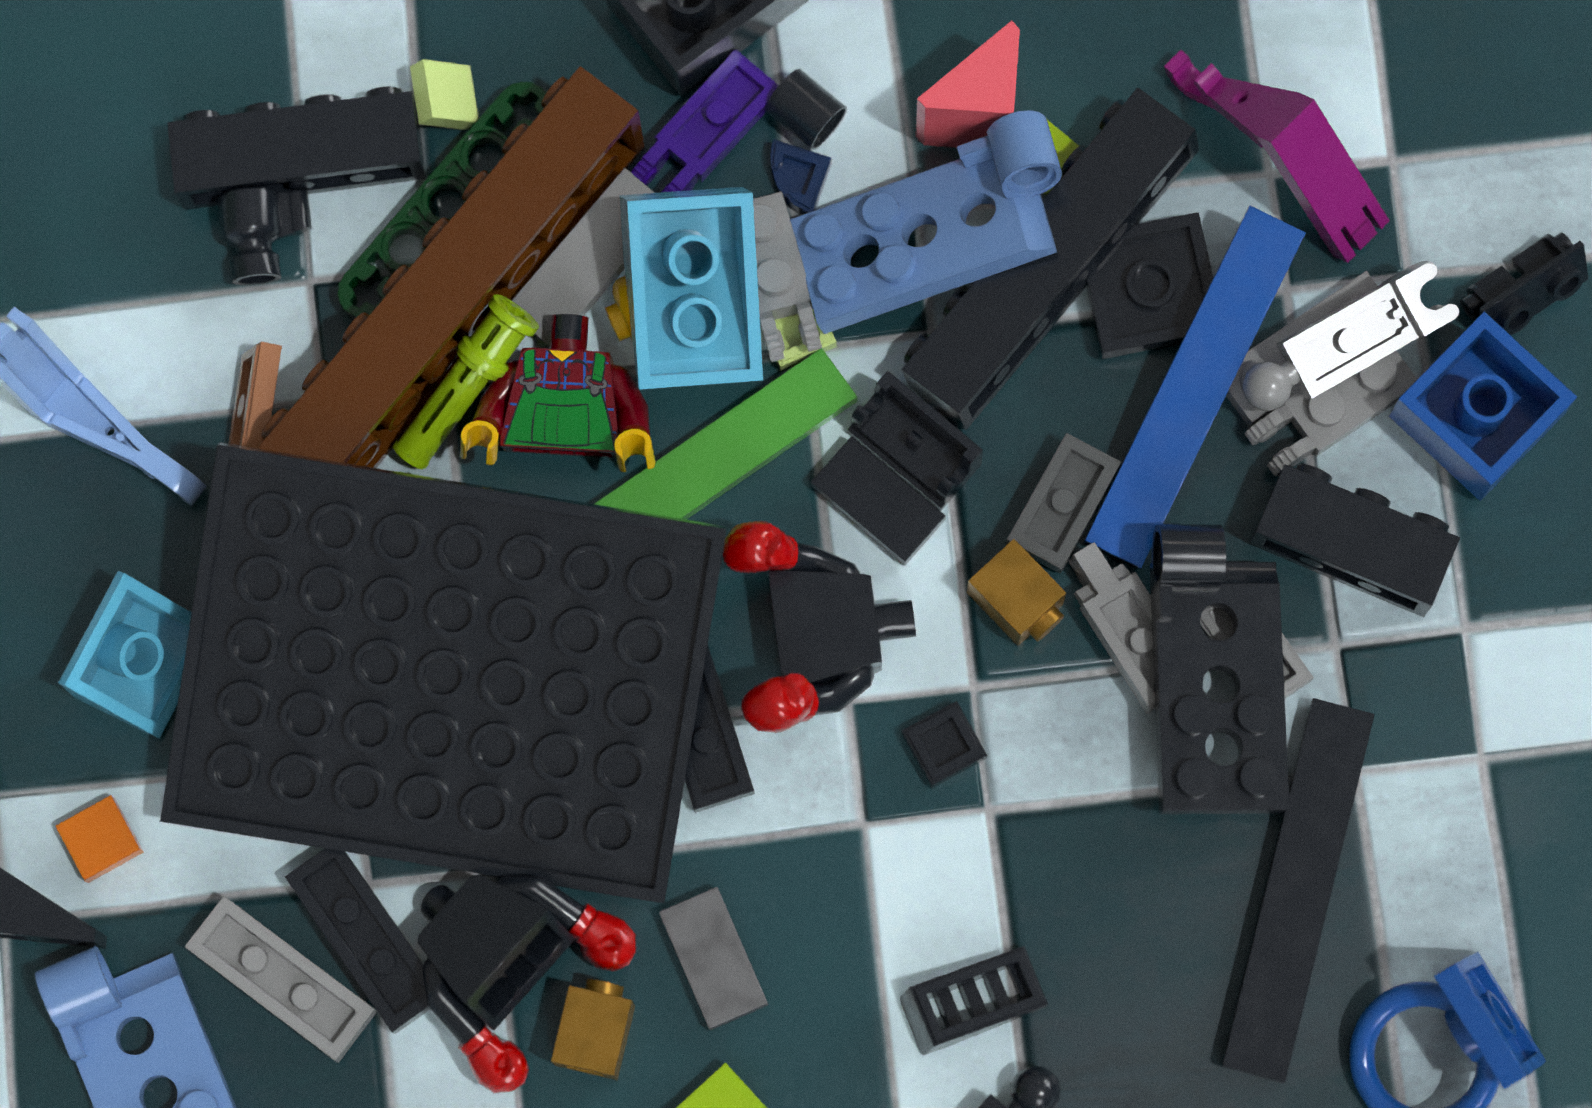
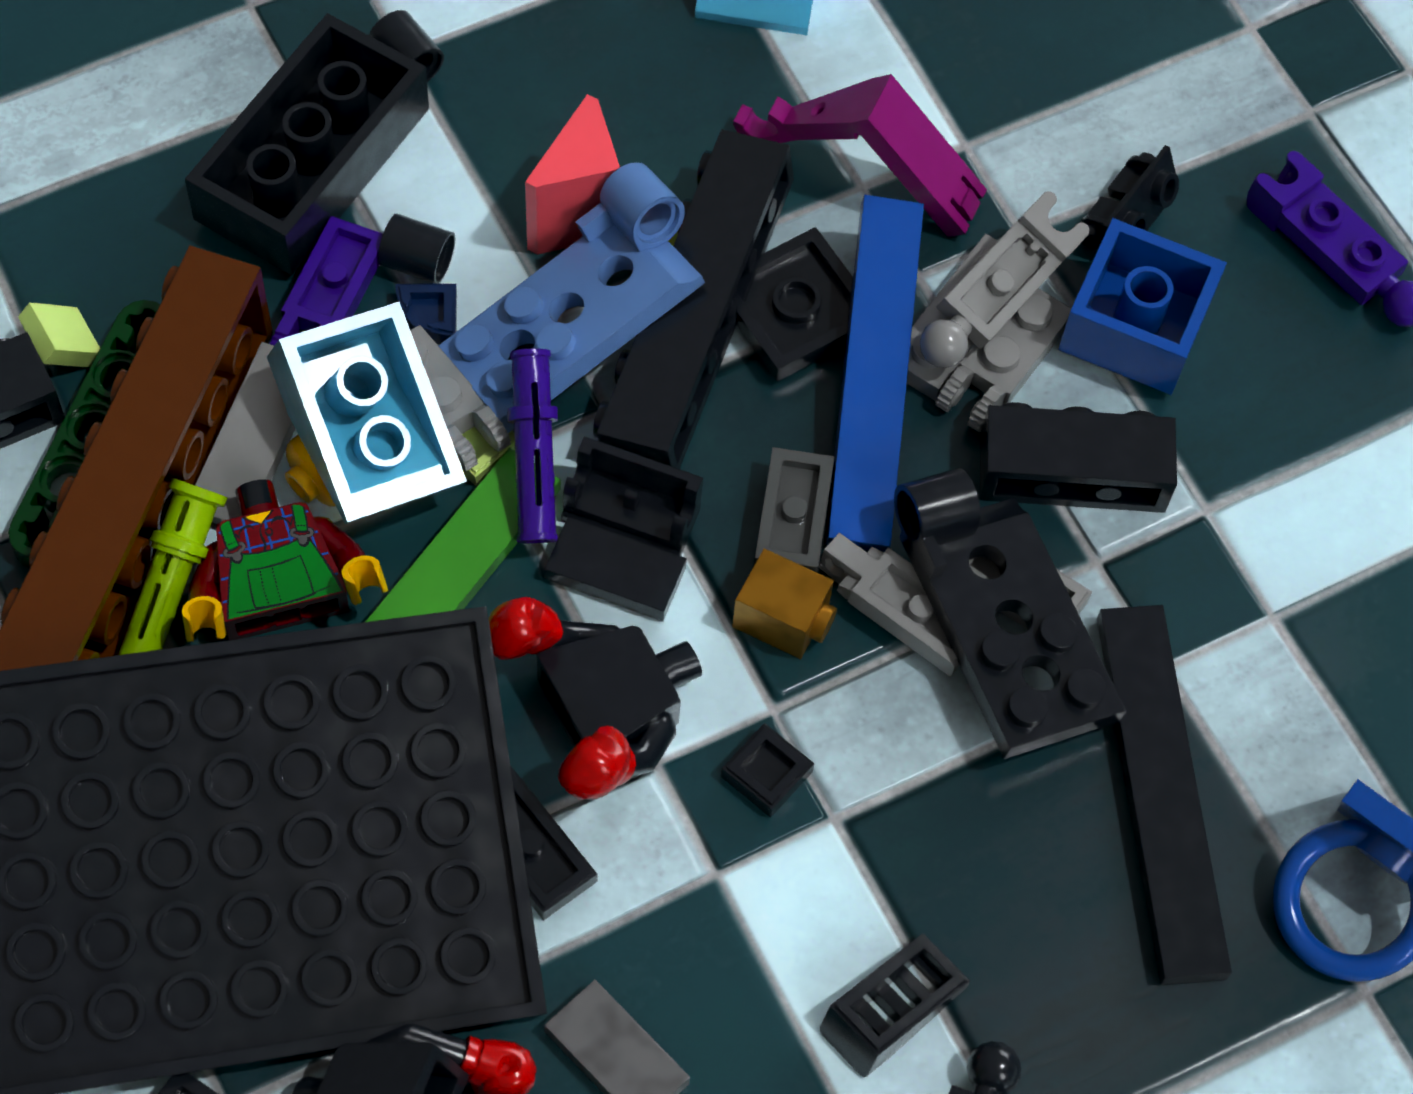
camera: 30 degrees left, 15 degrees down
none -> dark purple pin [507,348,558,544]

